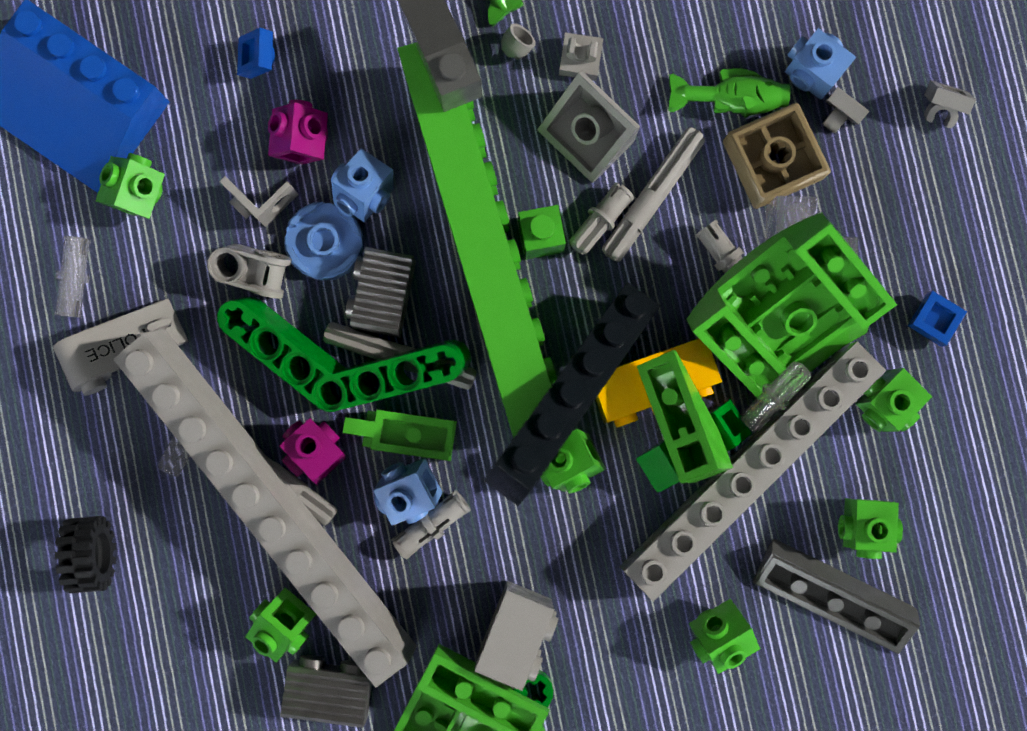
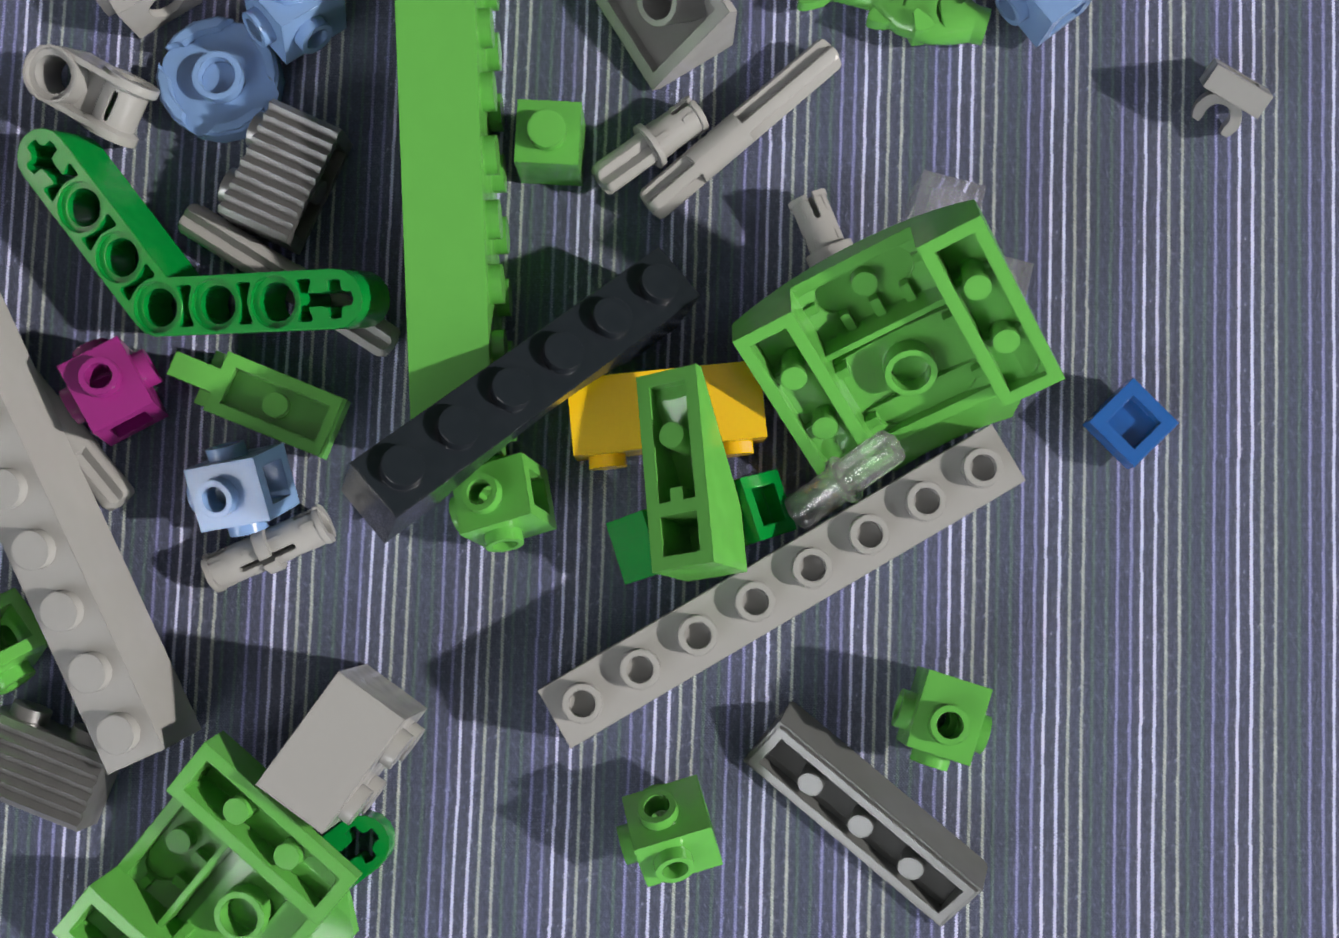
camera: 15 degrees right, 0 degrees up
dark tan brick [723,103,831,209] -> none
light grey tile [822,87,869,133] -> none
bright green brick [855,368,932,432] -> none

